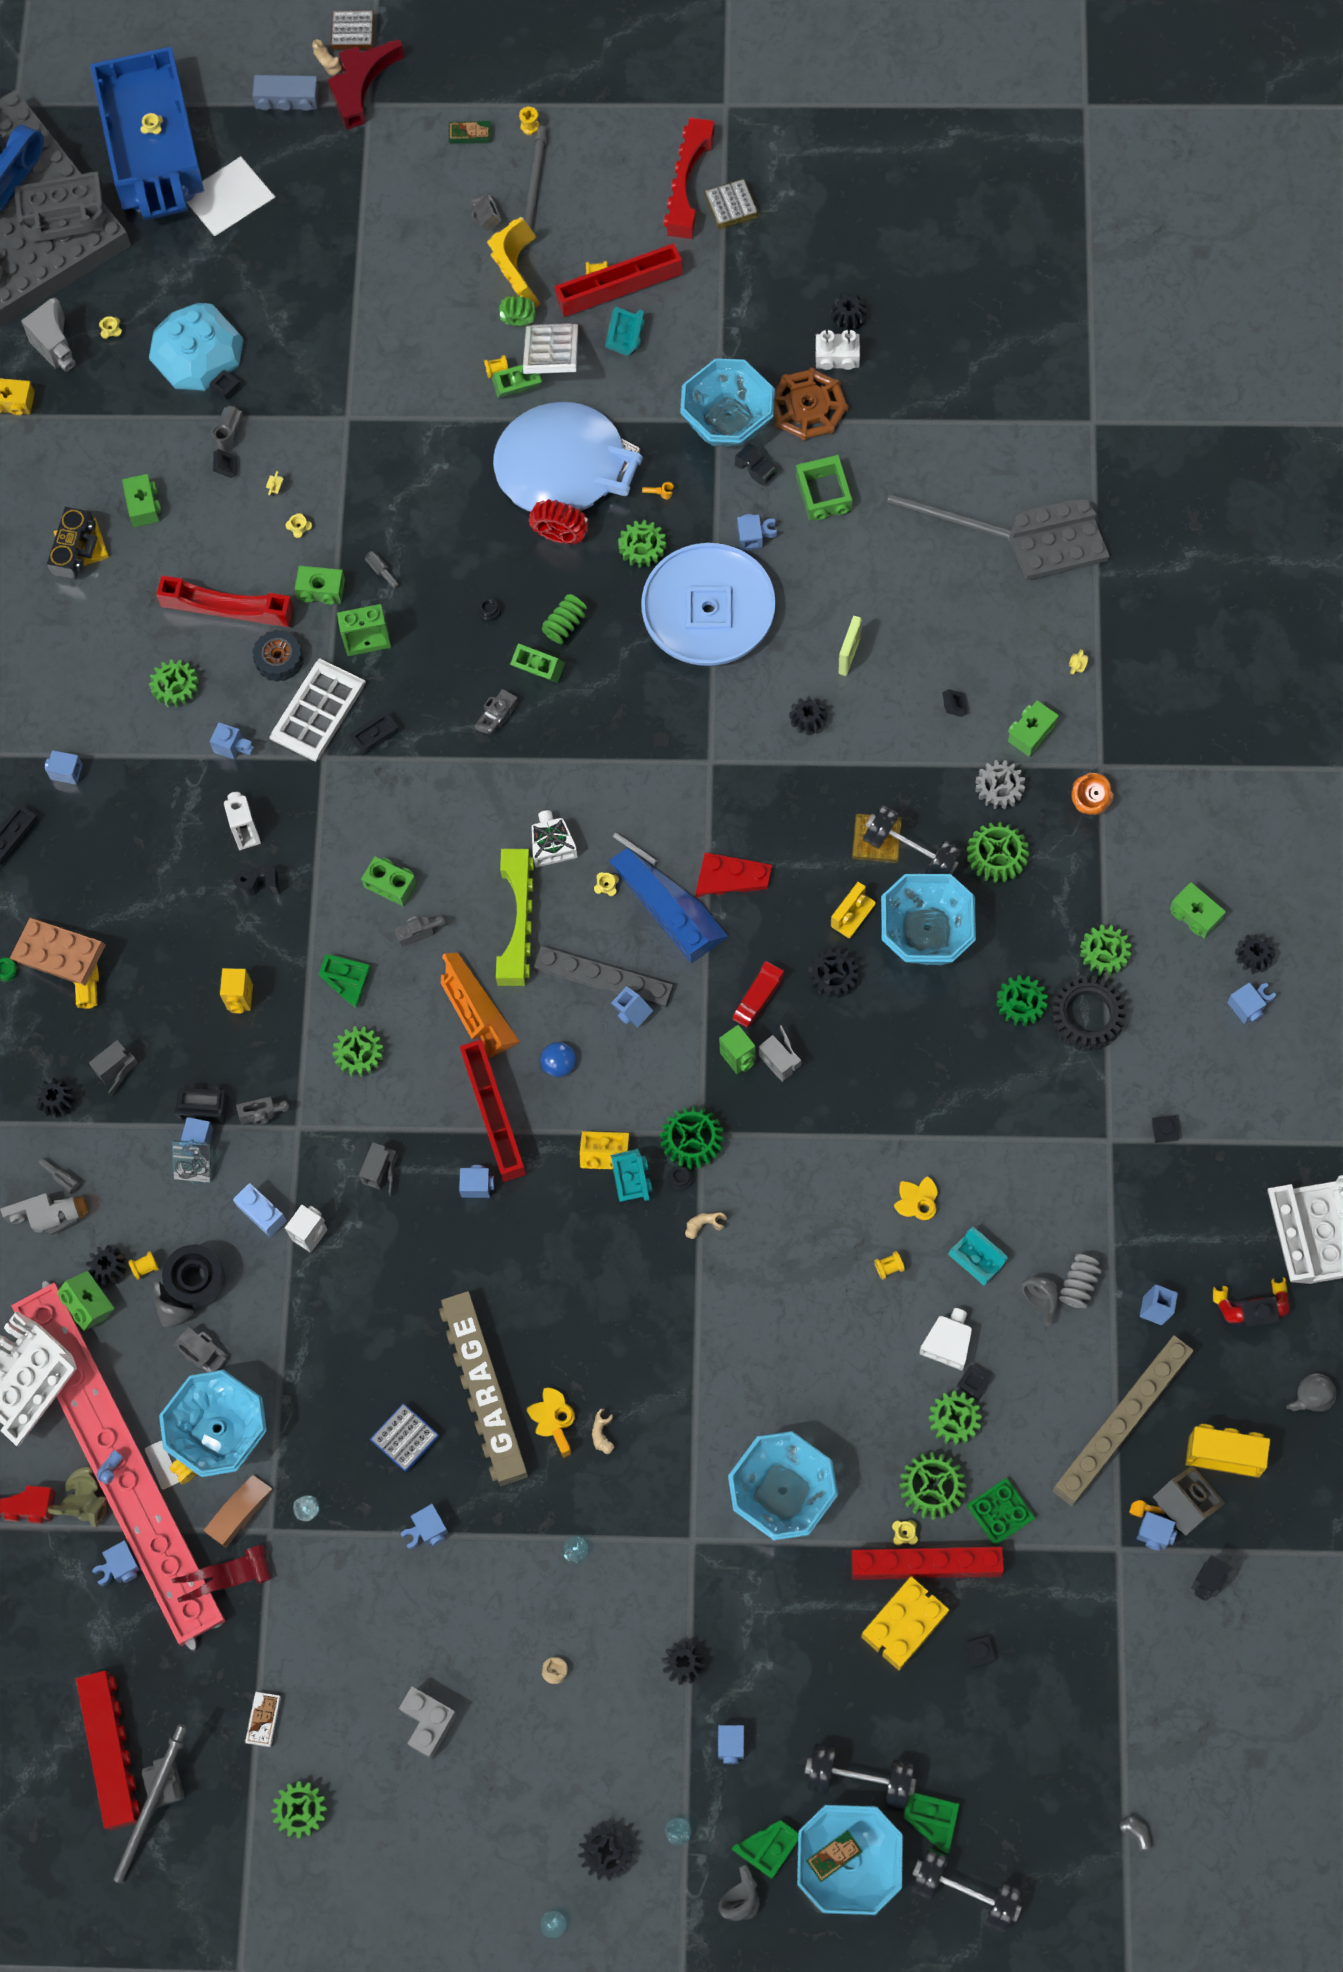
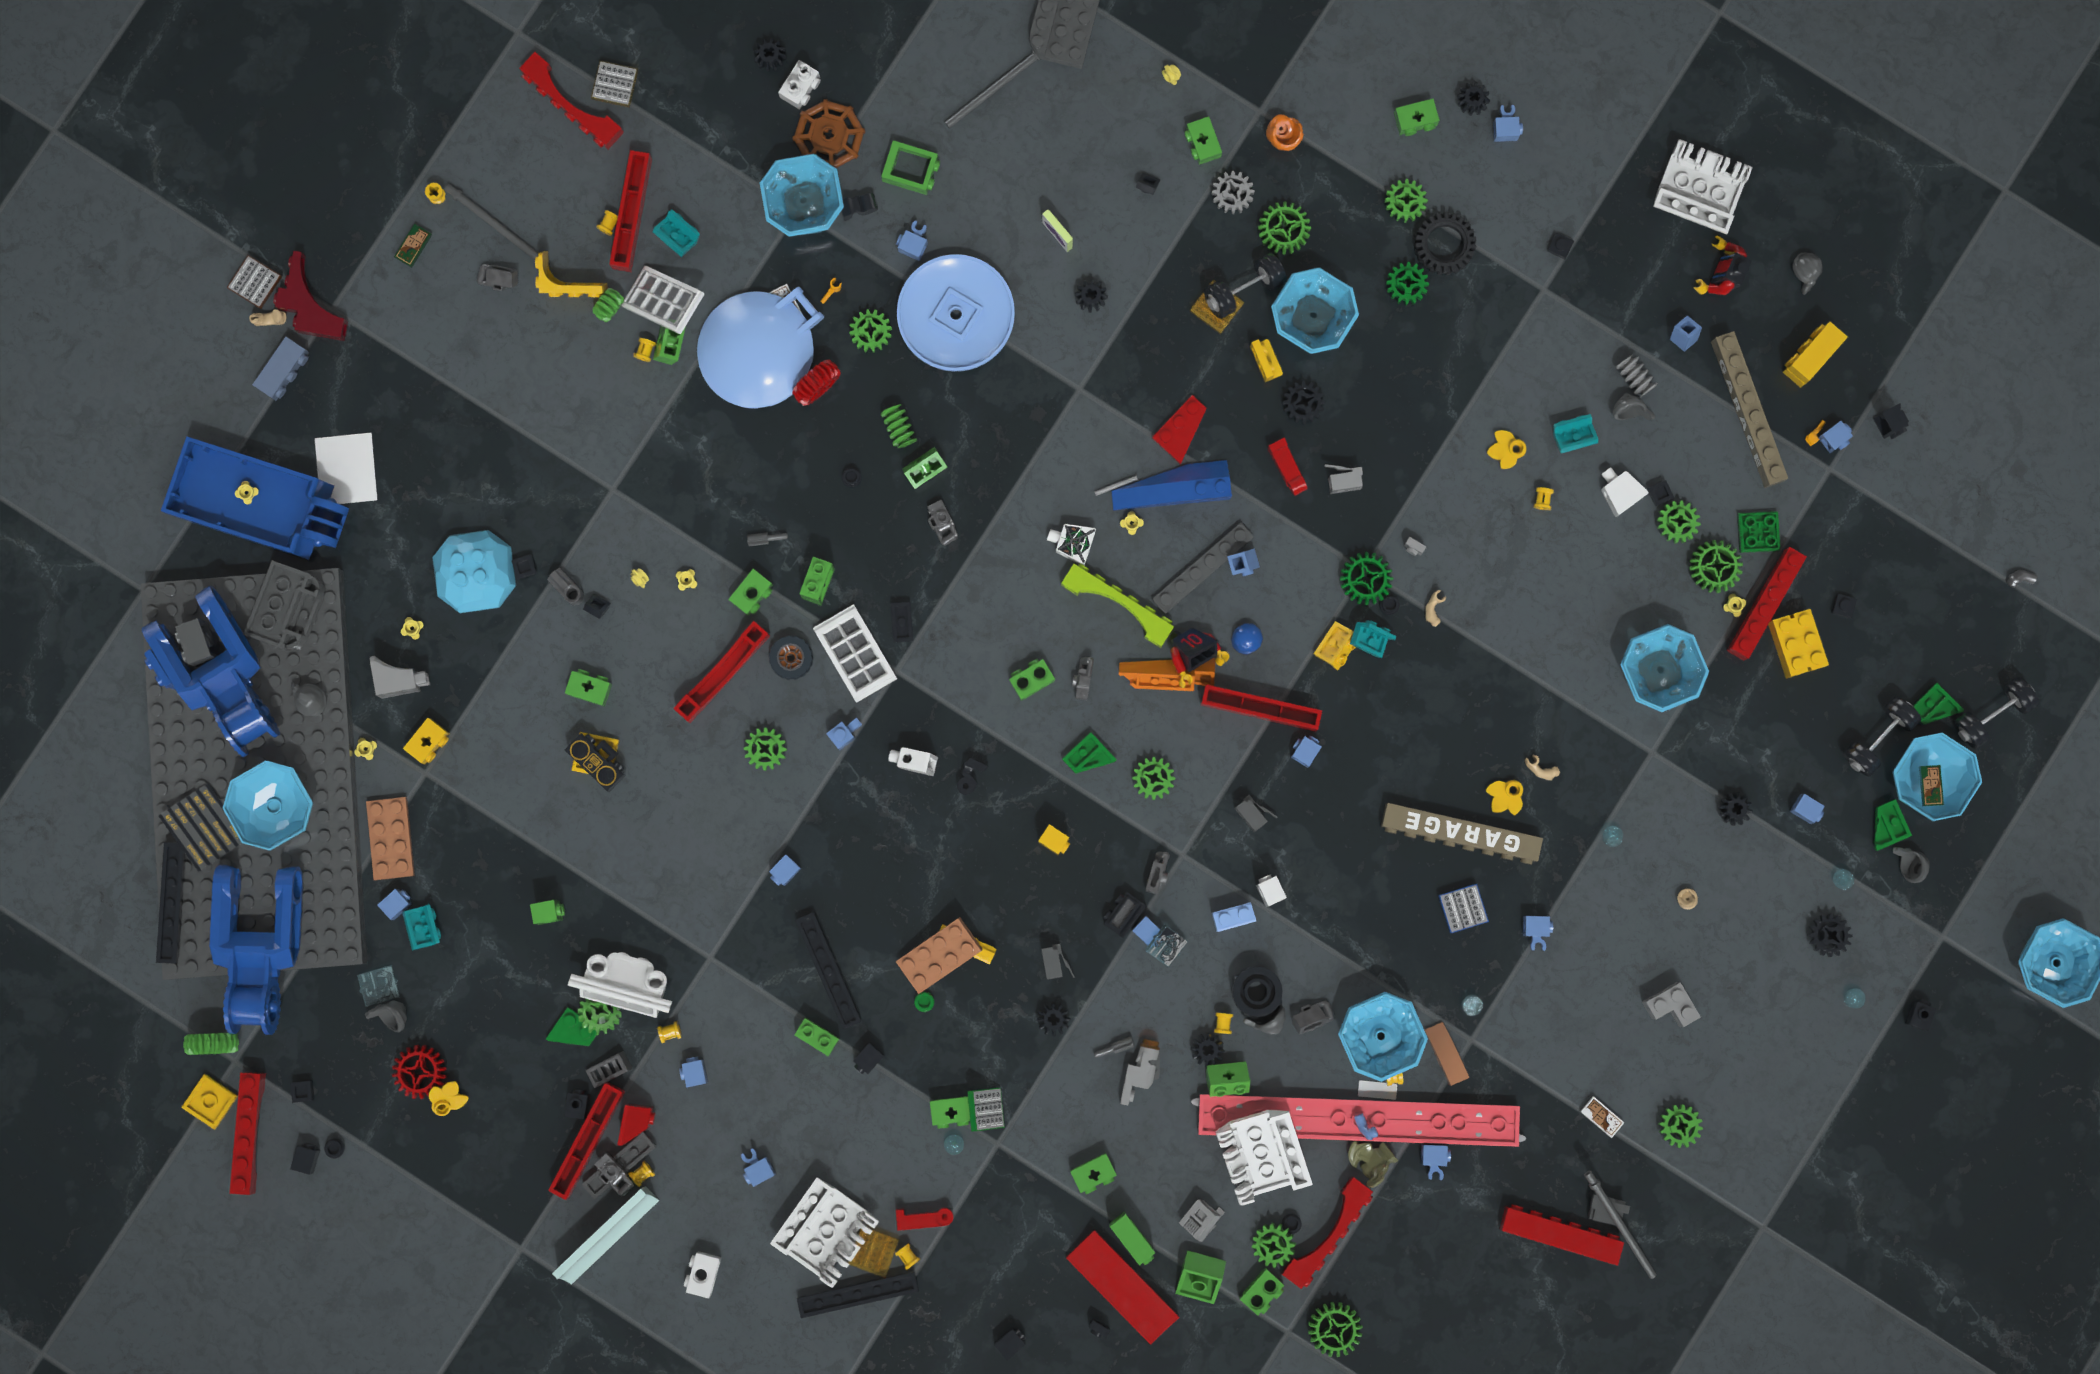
camera: 65 degrees left, 15 degrees up
dark red flag [171,1545,271,1603] -> none
light orange tile [552,1428,572,1458] -> none
bright green brick [719,1025,756,1074] -> none
dark grey slope [1153,1466,1226,1536] -> none
none -> torso [1170,628,1229,688]
none -> light grey plate [1404,537,1426,556]

